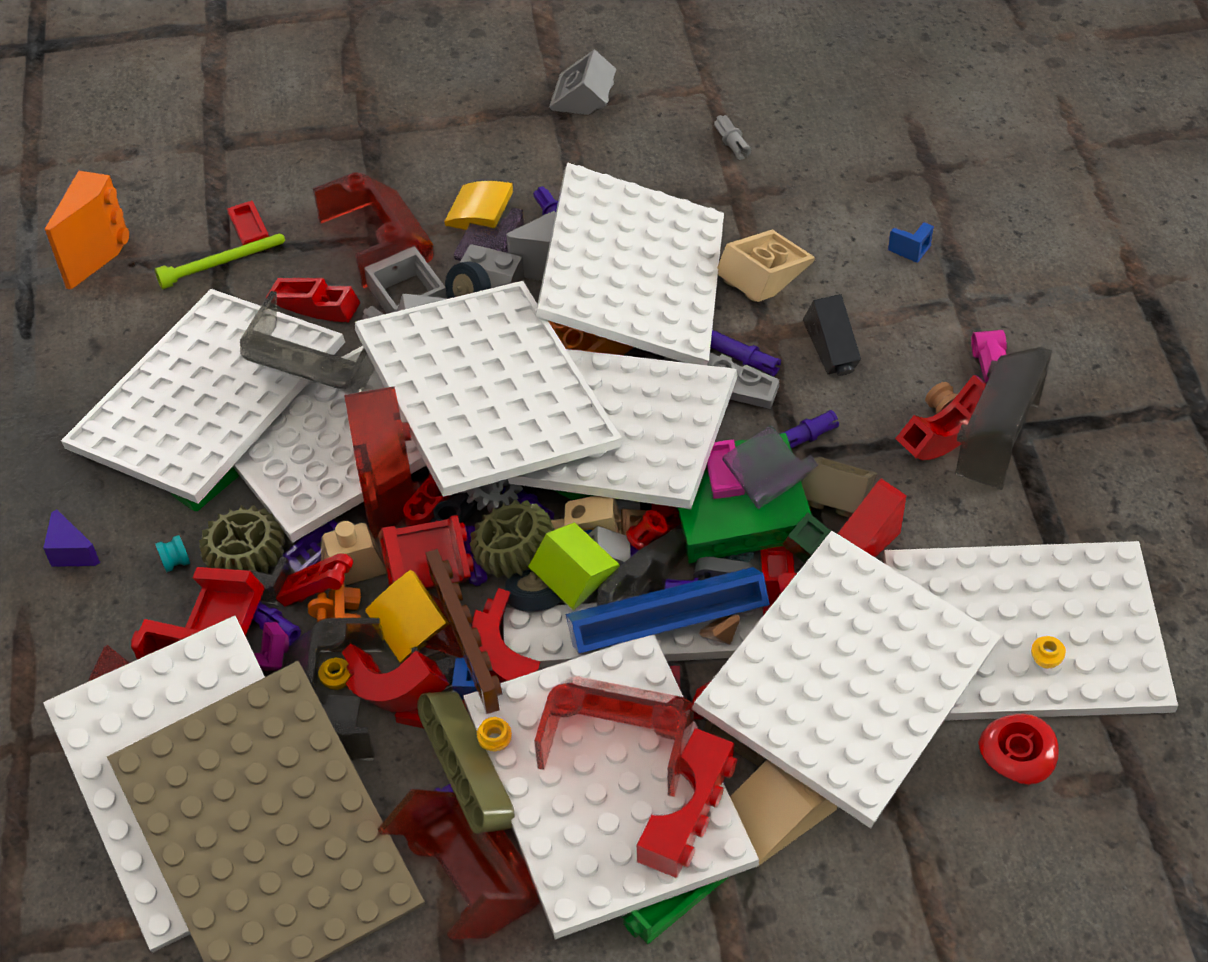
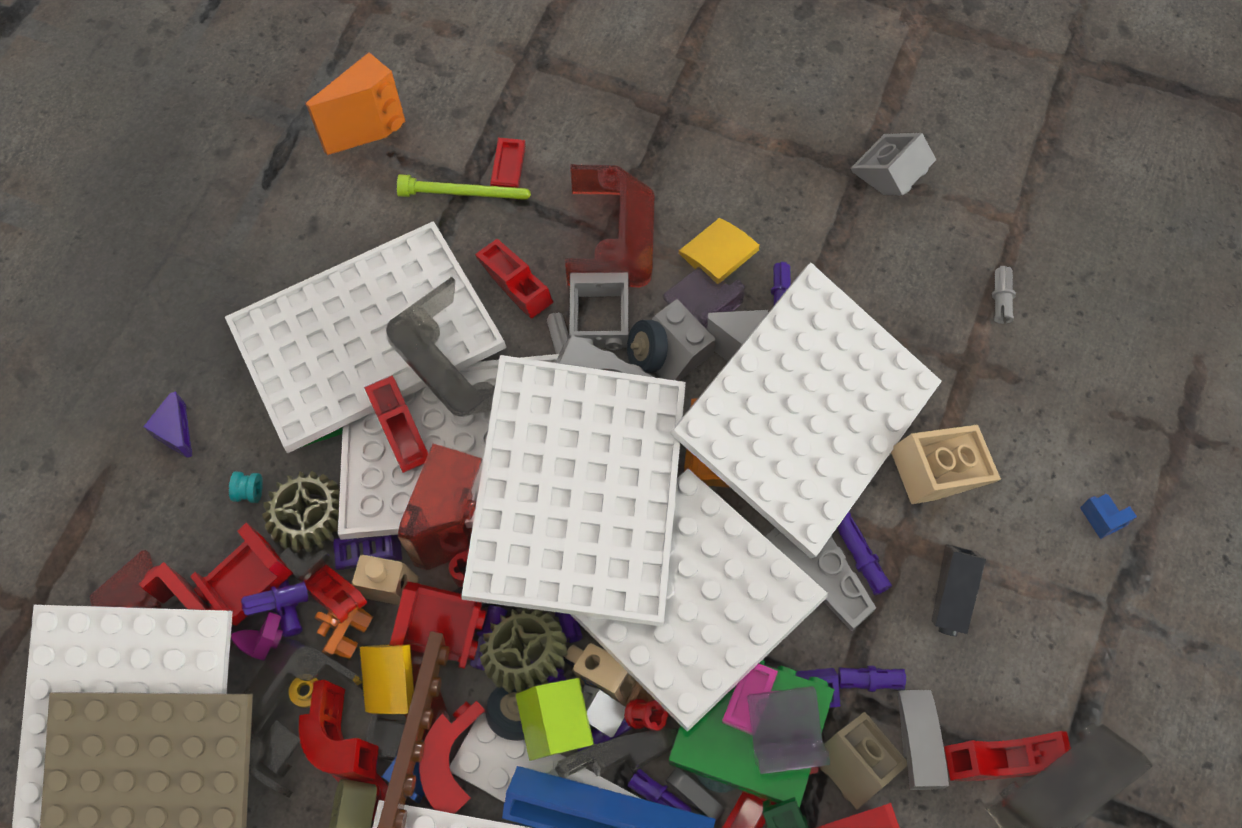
camera: 30 degrees right, 15 degrees up
medium nougat wheel [925,382,958,414] -> none
dark pink piece [971,330,1011,386] -> none
none -> dark purple axle [241,582,308,616]
none -> red slope [364,375,431,473]
none -> light grey slope [898,690,949,790]

